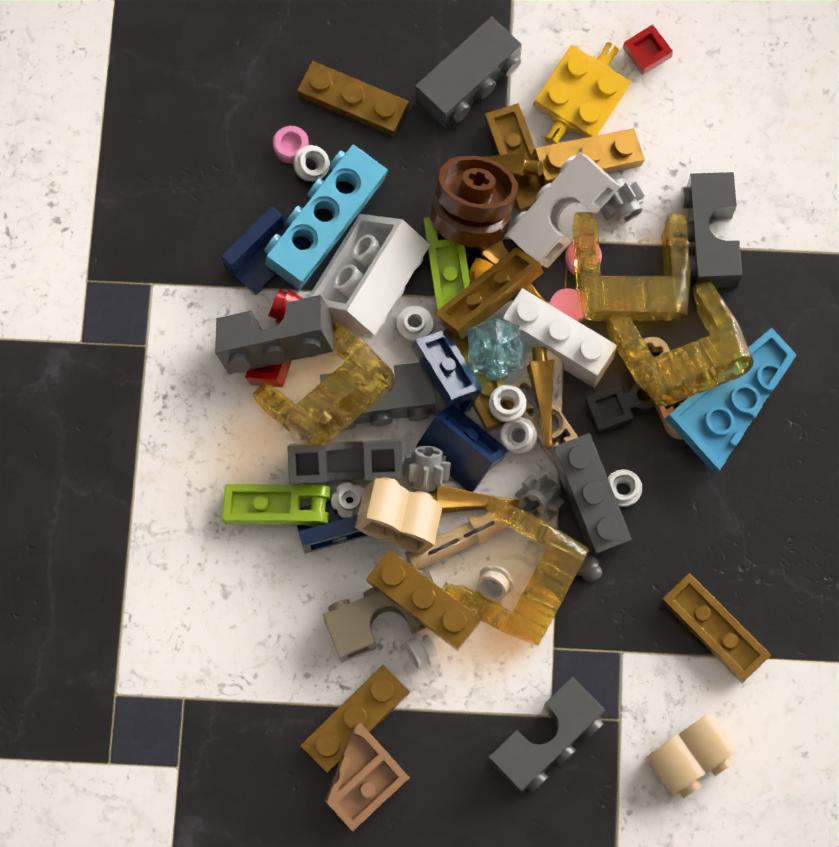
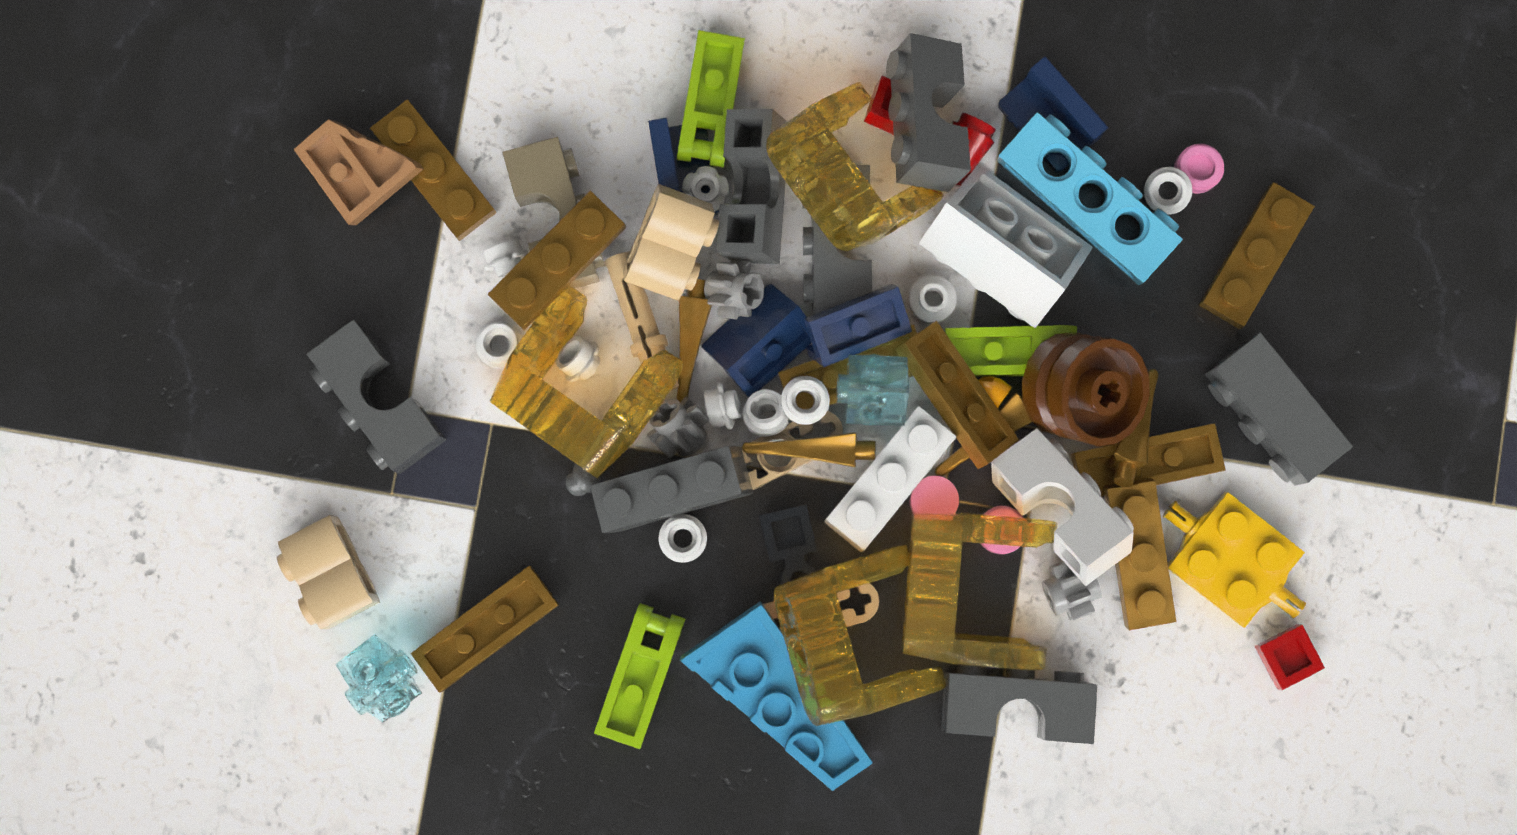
camera: 90 degrees right, 10 degrees up
none -> clear light blue brick [335,634,422,723]
none -> white plate [475,320,524,369]
none -> lime plate [594,603,686,749]
none -> white plate [704,383,742,430]

